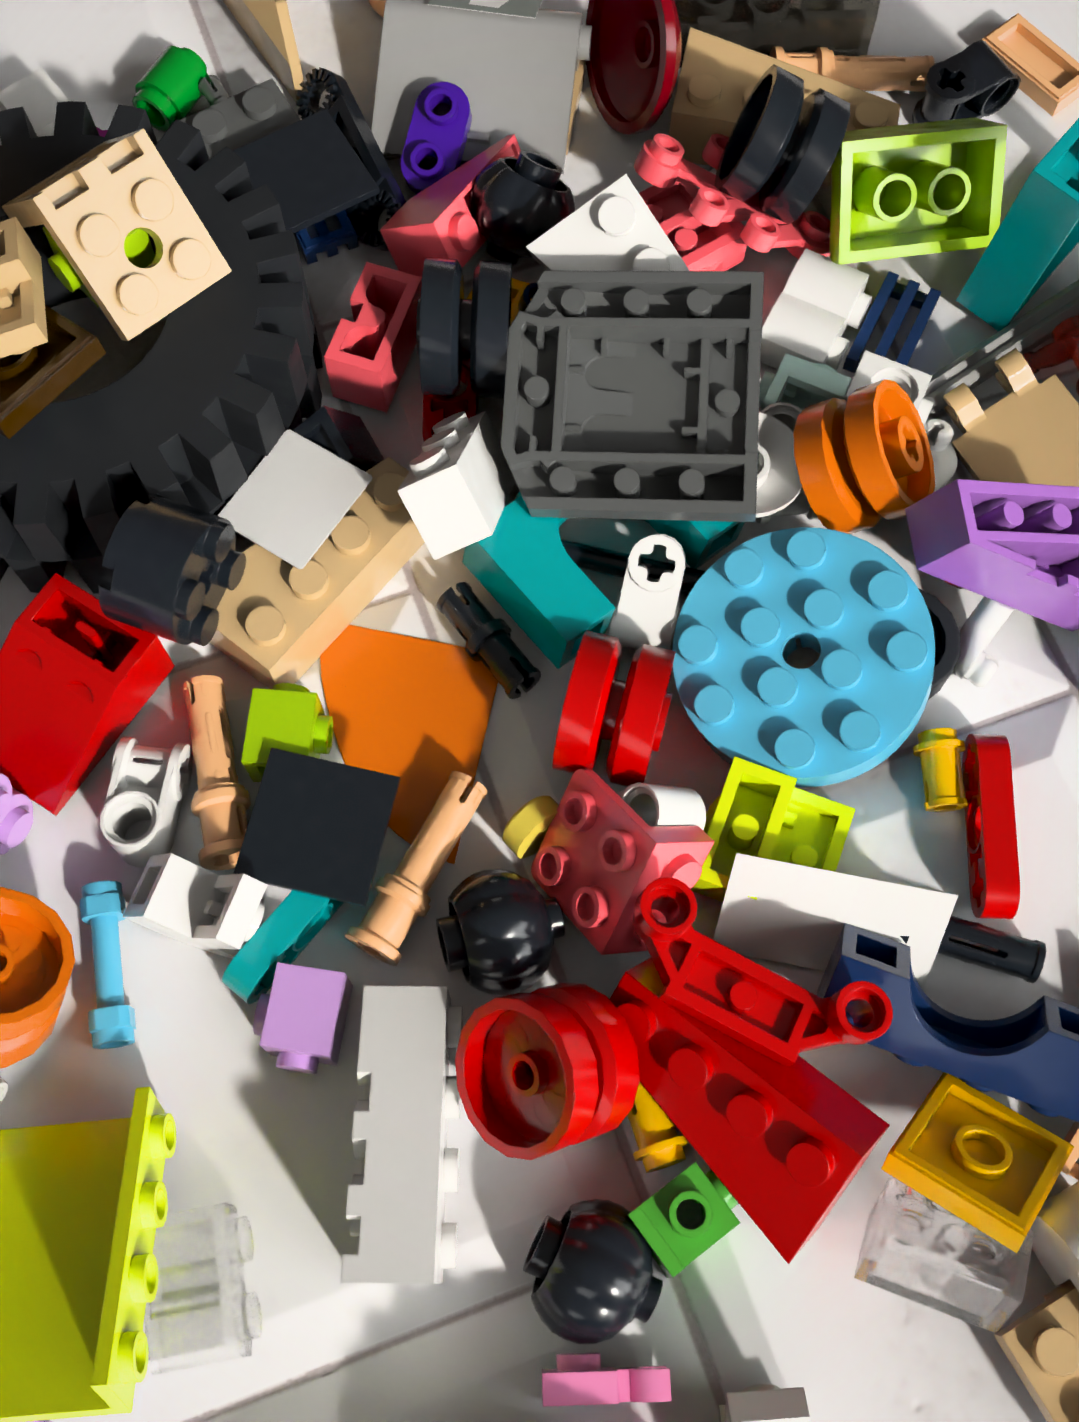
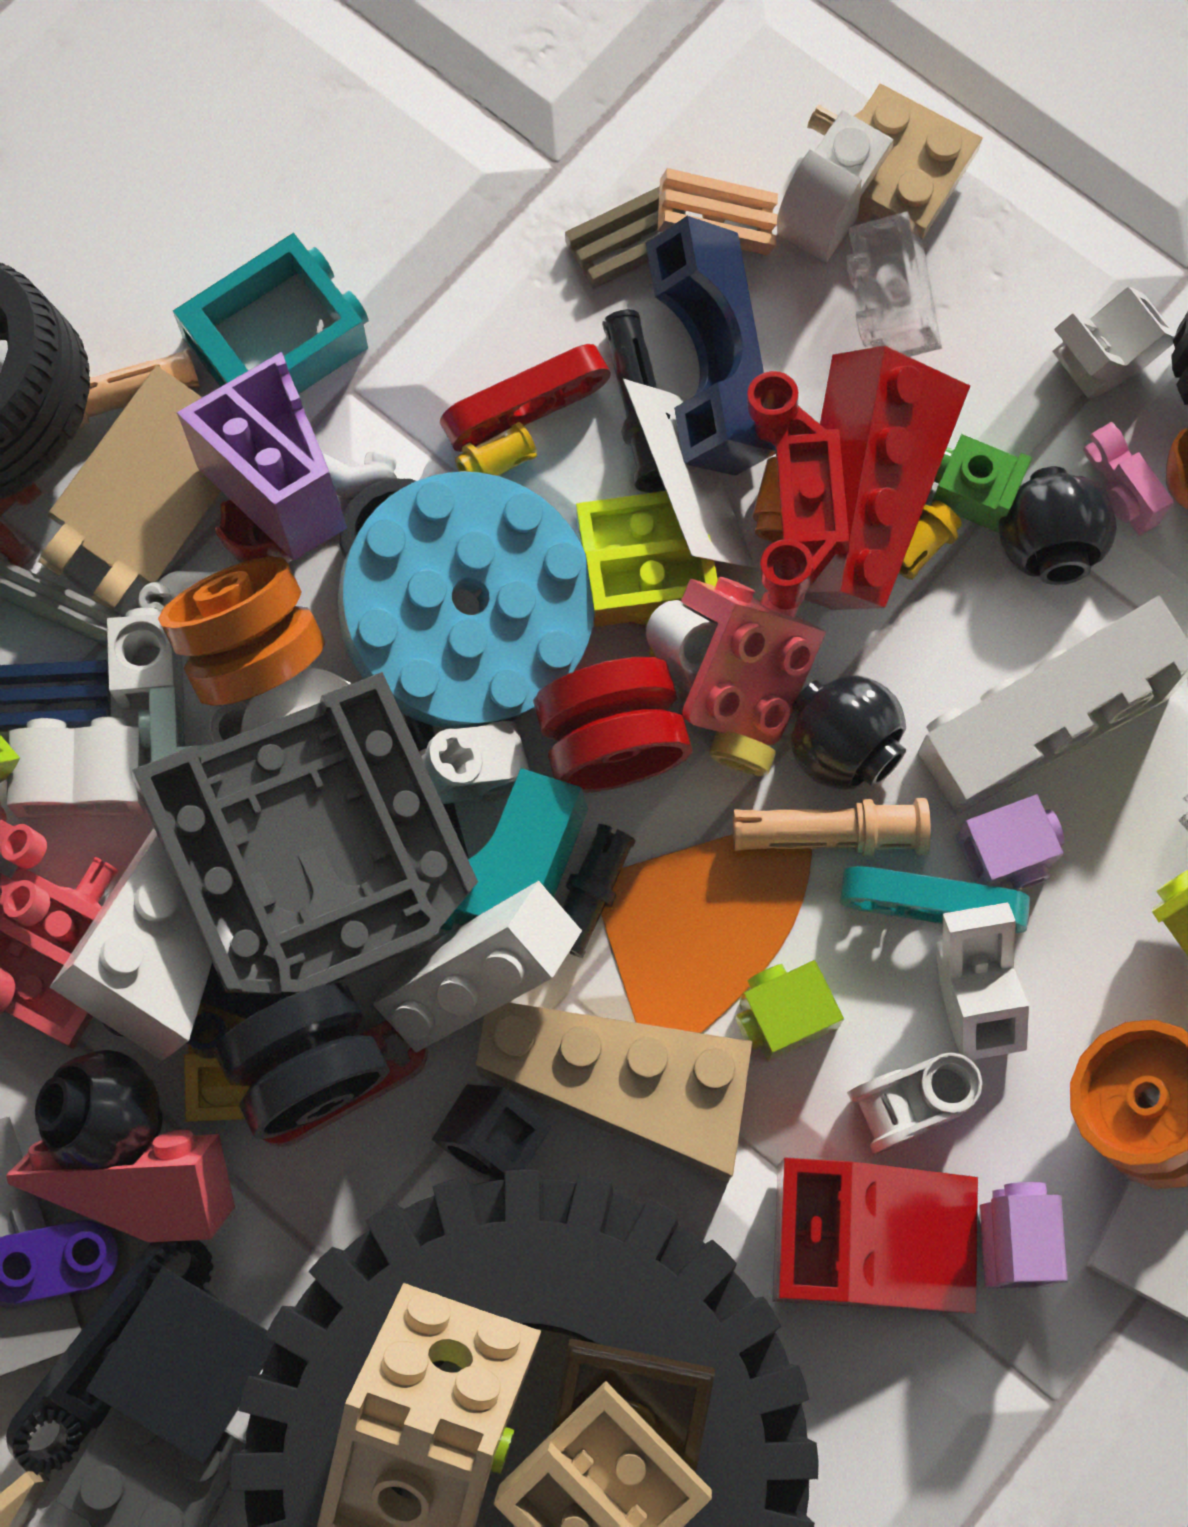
camera: 120 degrees left, 5 degrees up
medium azure bar [80,881,136,1049] -> none
black brick [99,493,246,646] -> none
light nougat pin [182,675,251,870] -> none
white sticker [218,430,372,569] -> none
black piece [233,748,400,907] -> none
coral brick [324,262,422,413] -> none
red wheel [455,983,640,1160] -> none
yellow tile [881,1072,1074,1253] -> none

